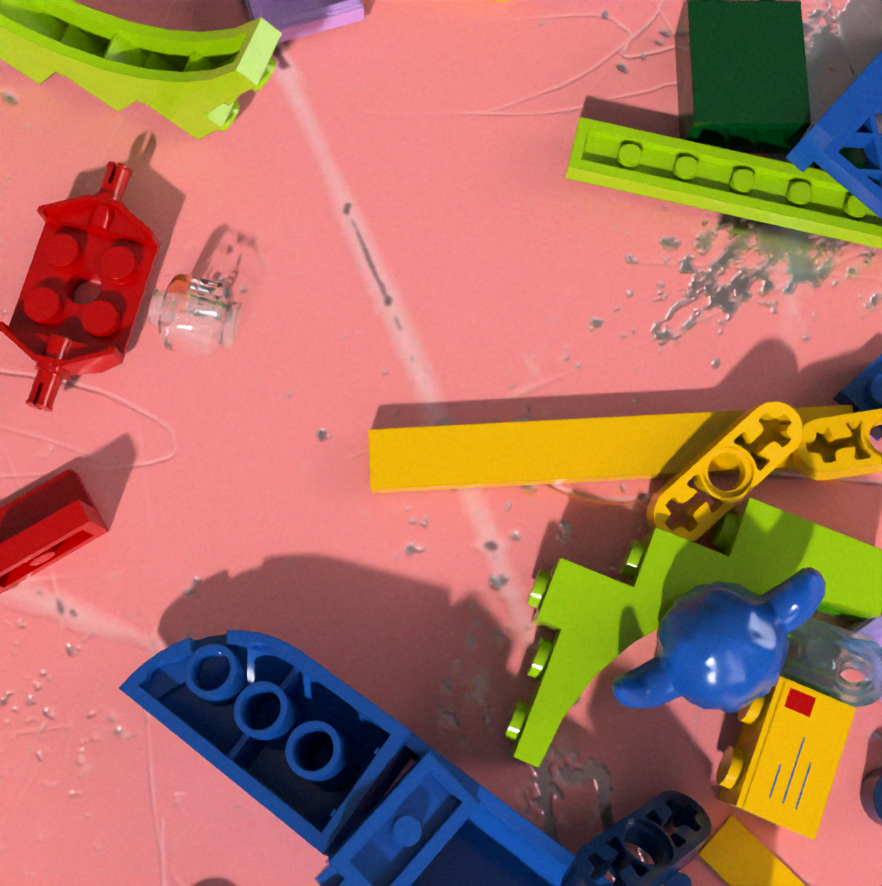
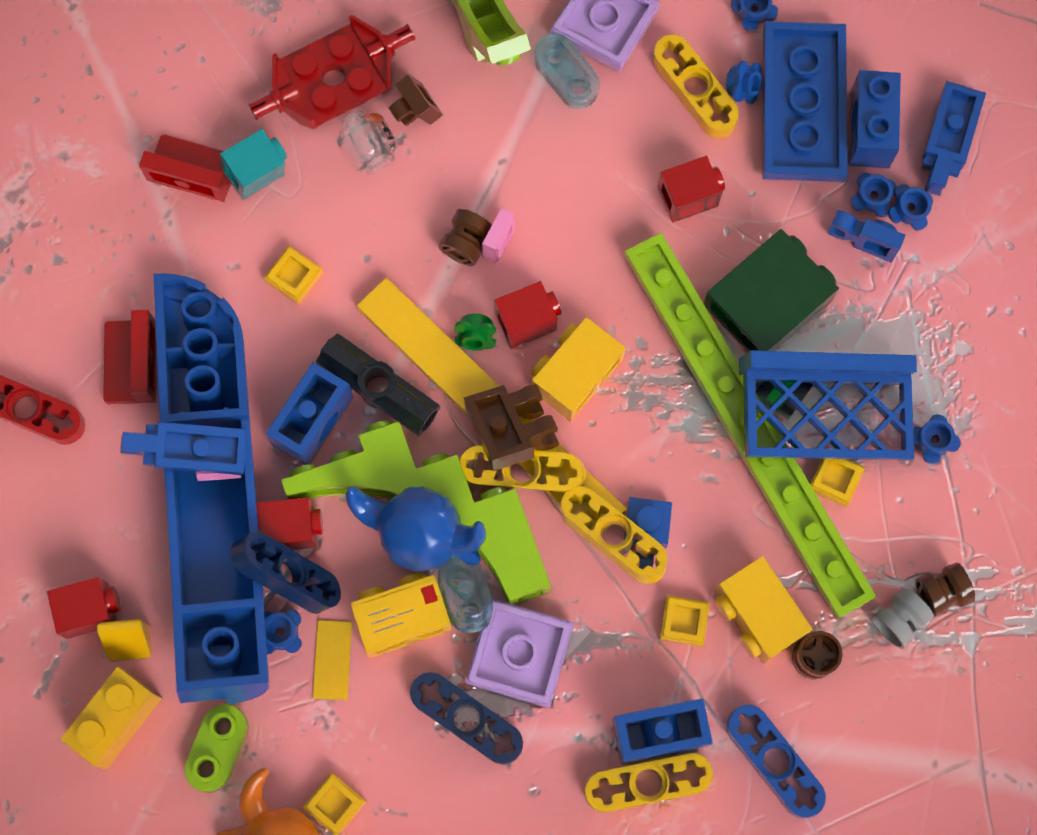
camera: 50 degrees right, 0 degrees up
none -> red panel [103,310,156,404]
none -> teal brick [220,129,287,200]
none -> red brick [256,497,323,550]
none -> yellow tile [264,246,324,305]
none -> blue brick [266,362,354,465]
none -> black piece [316,333,440,437]
none -> reddish brown tile [389,74,443,126]
none -> reddish brown wheel [438,209,492,266]
none -> green plate [454,313,496,351]
none -> reddish brown plate [464,384,559,471]
none -> bright pink tile [482,208,515,263]
none -> red brick [494,281,562,349]
none -> yellow brick [531,317,626,422]
none -> clear light blue plate [534,34,600,109]
none -> red brick [658,155,725,223]

